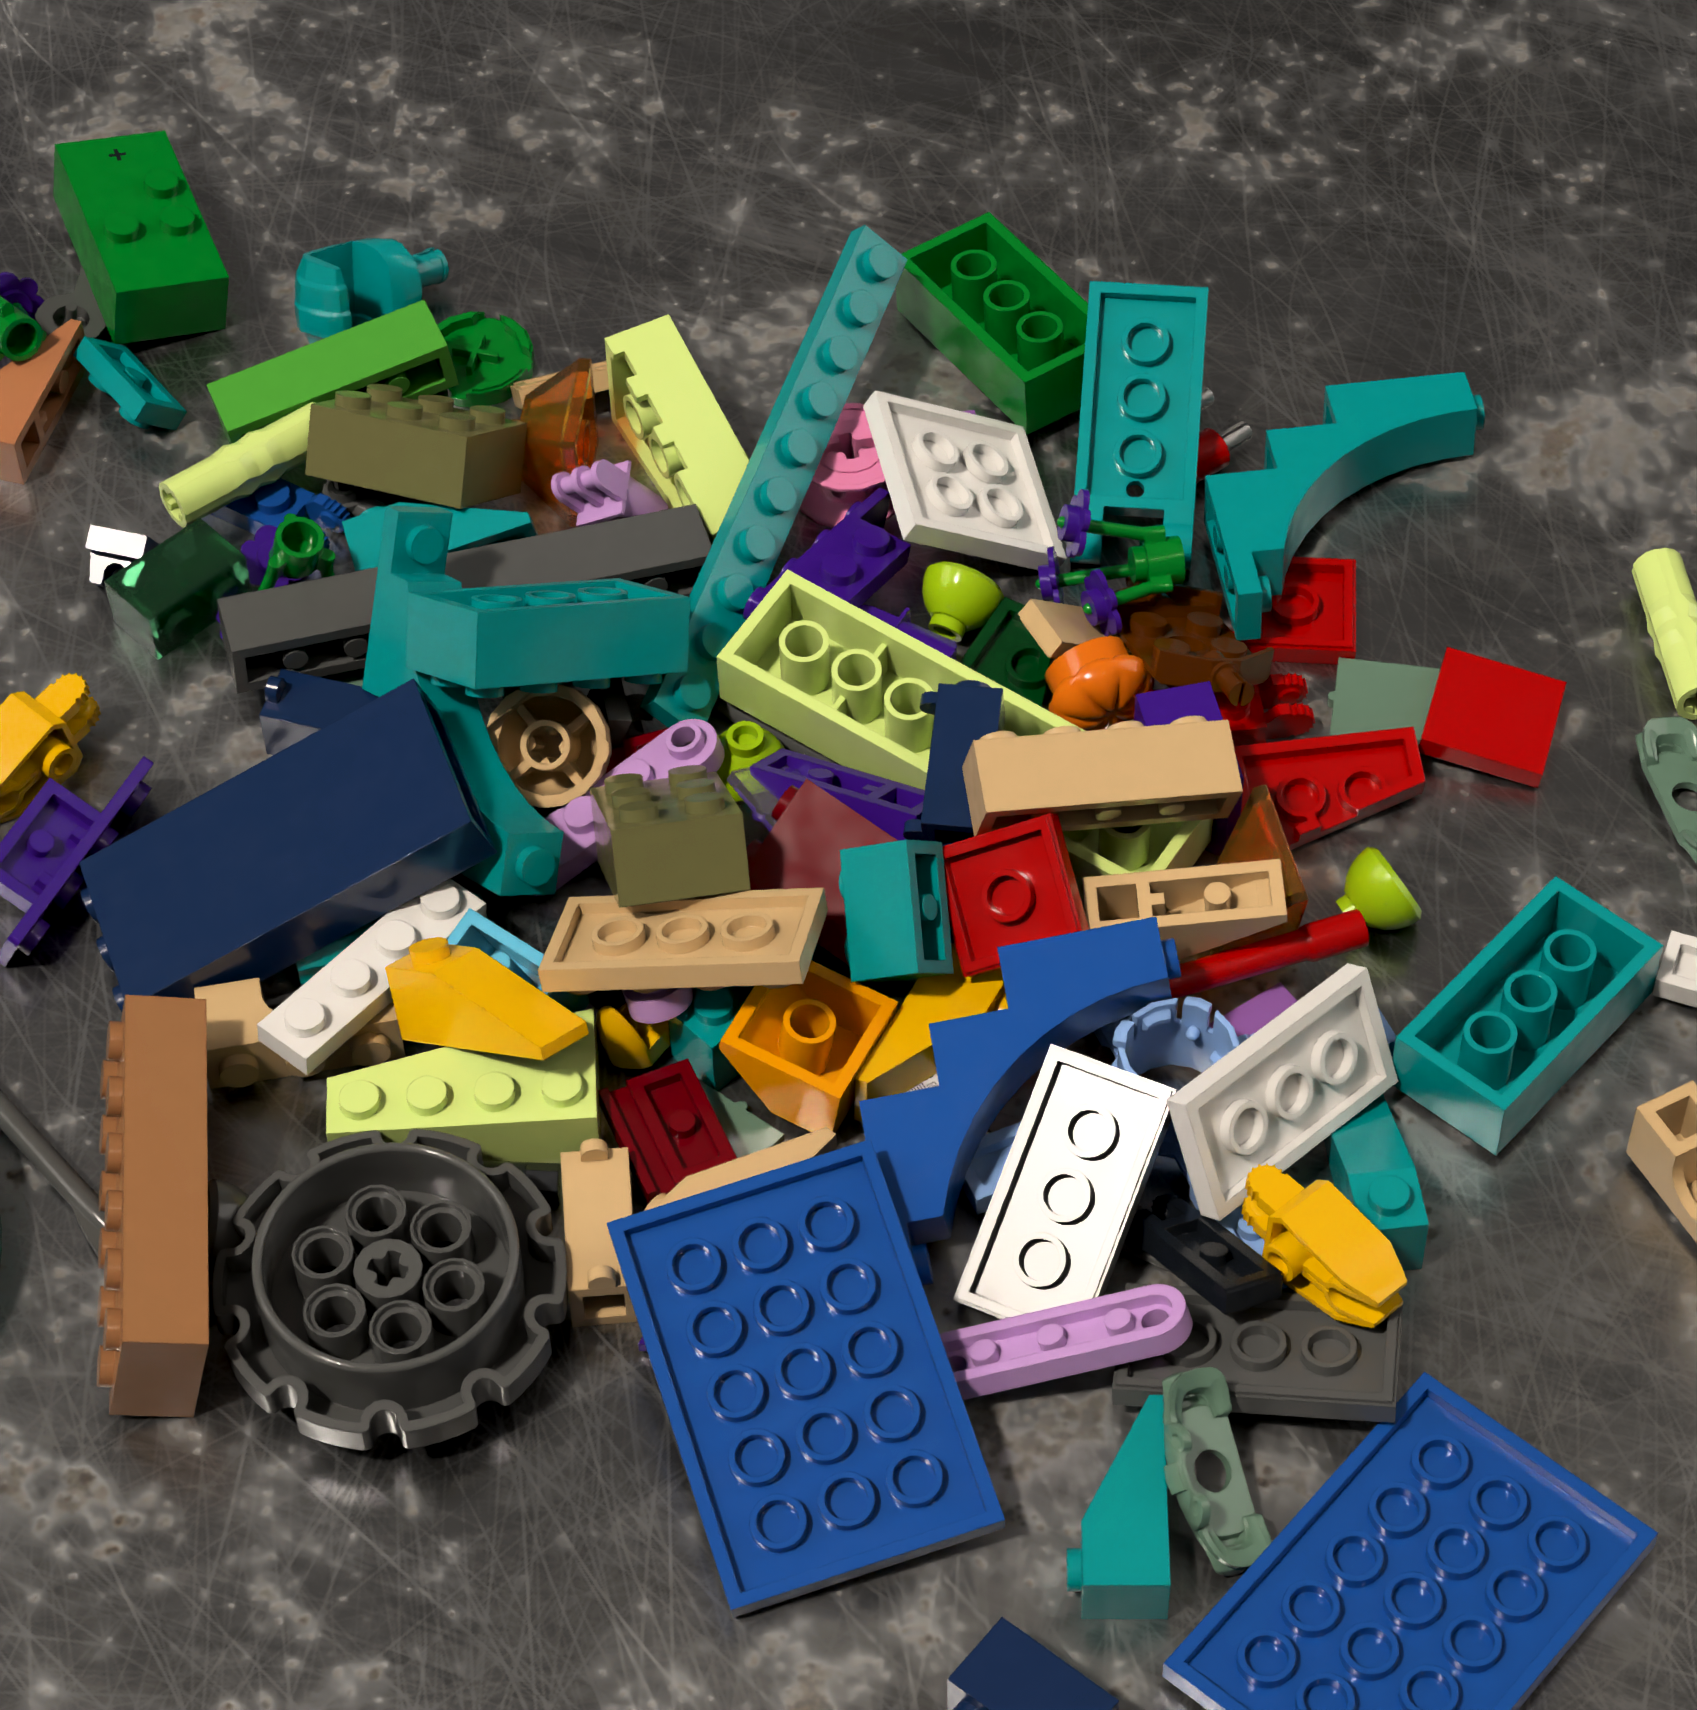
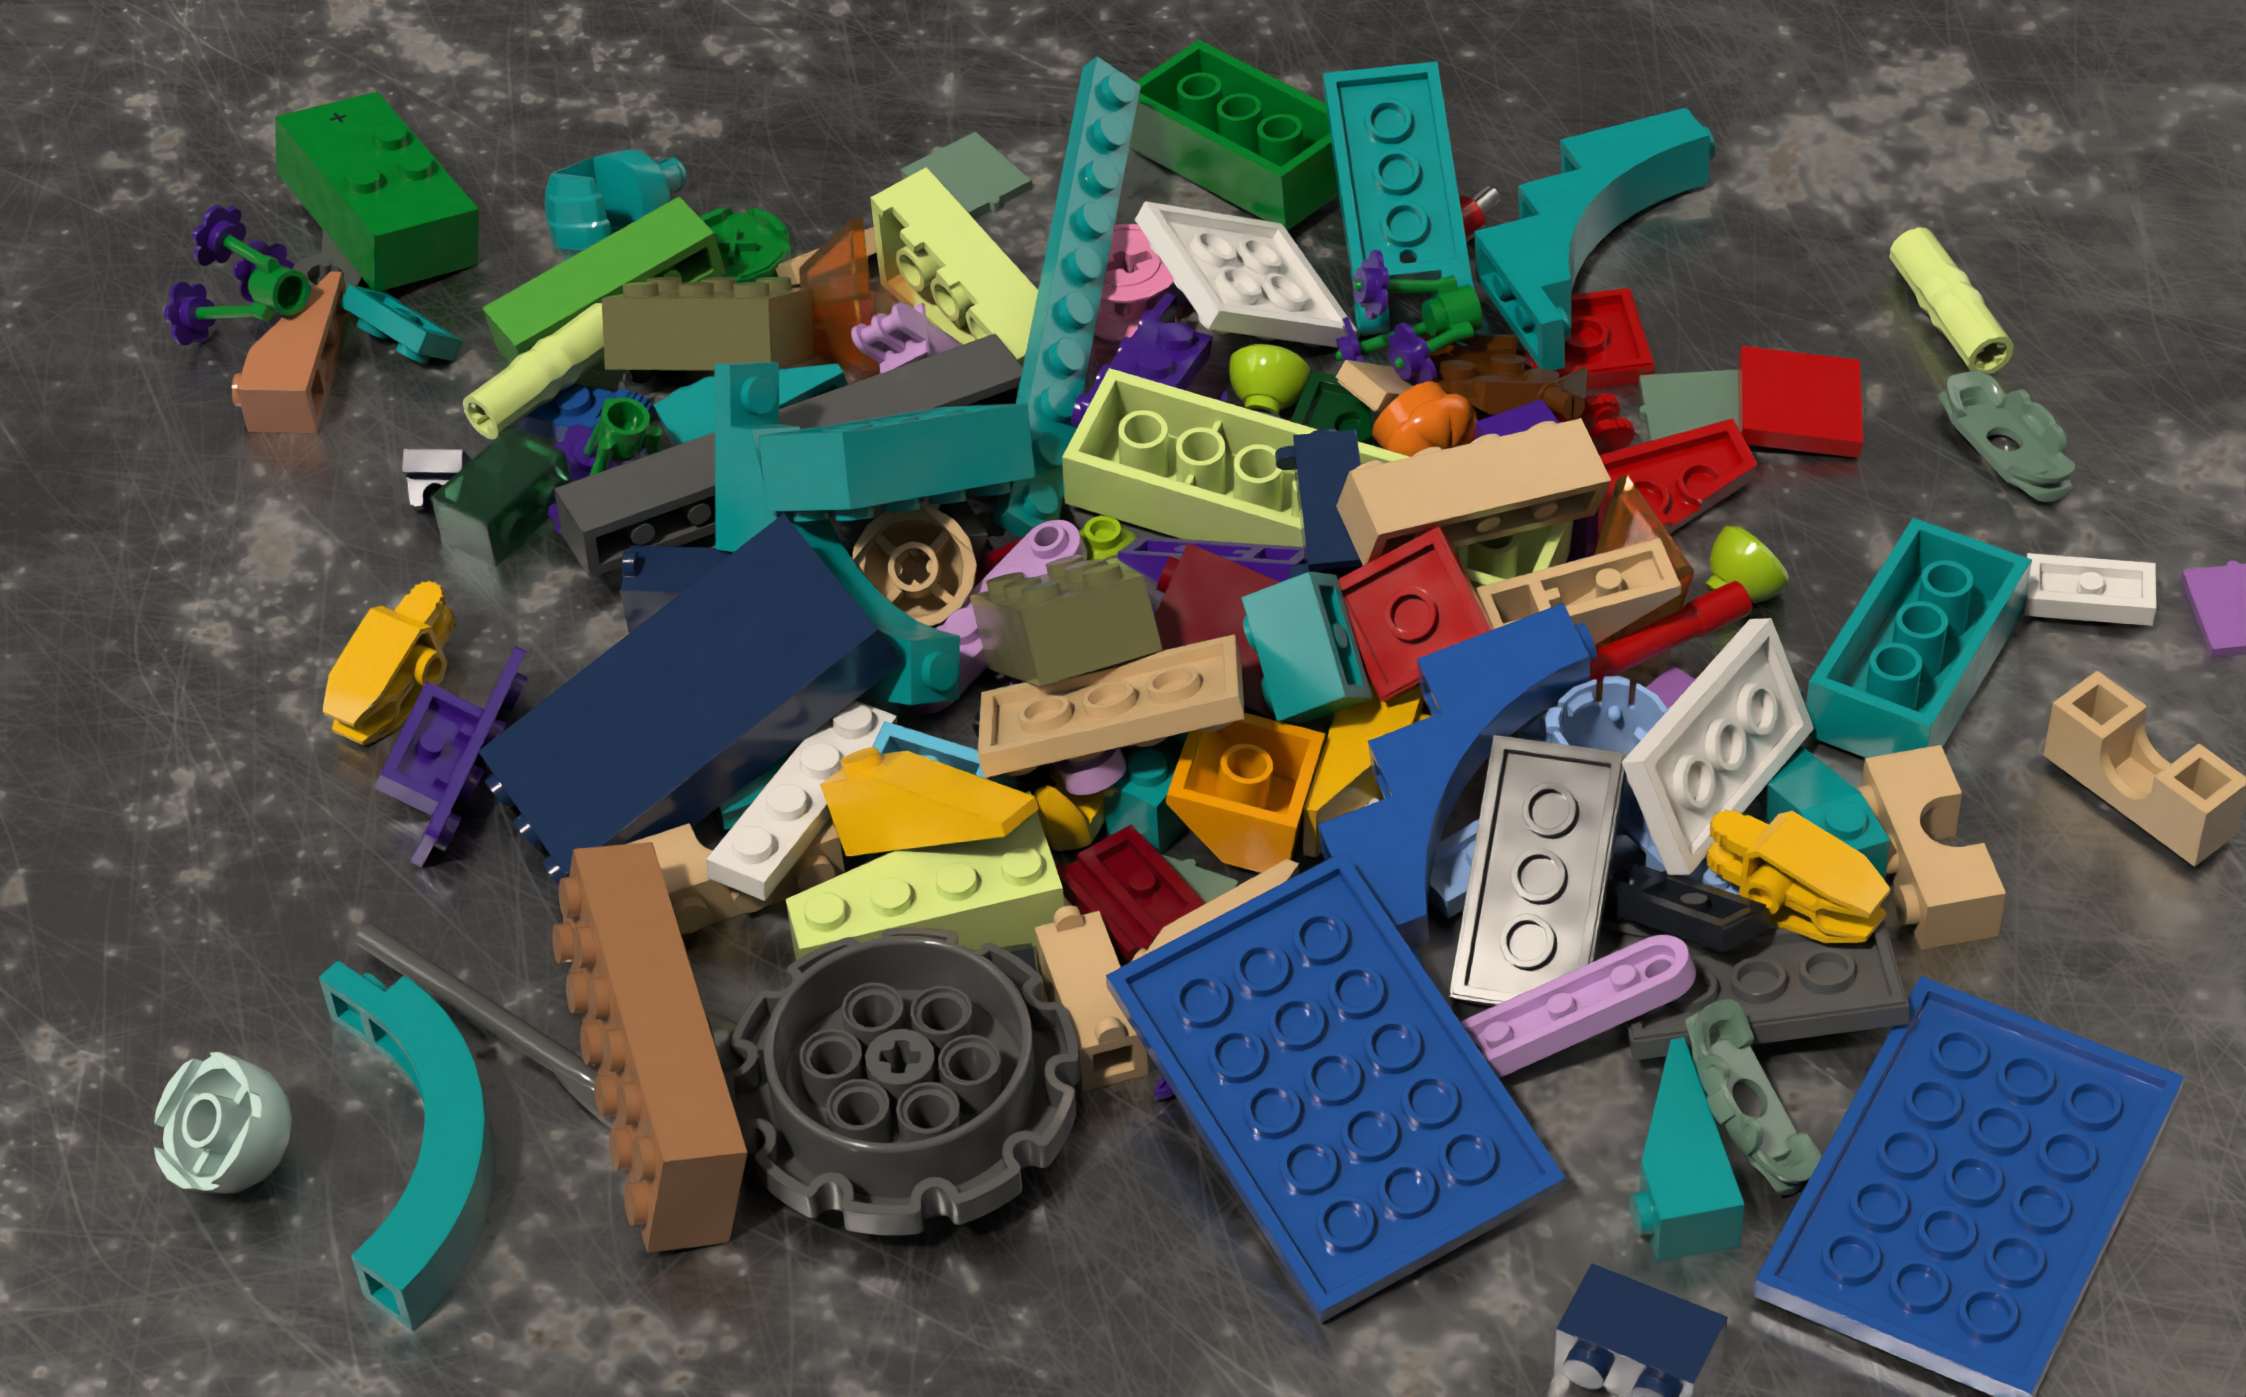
camera: 10 degrees left, 5 degrees down
none -> sand green piece [900,131,1032,219]
none -> tan arch [1855,745,2006,950]

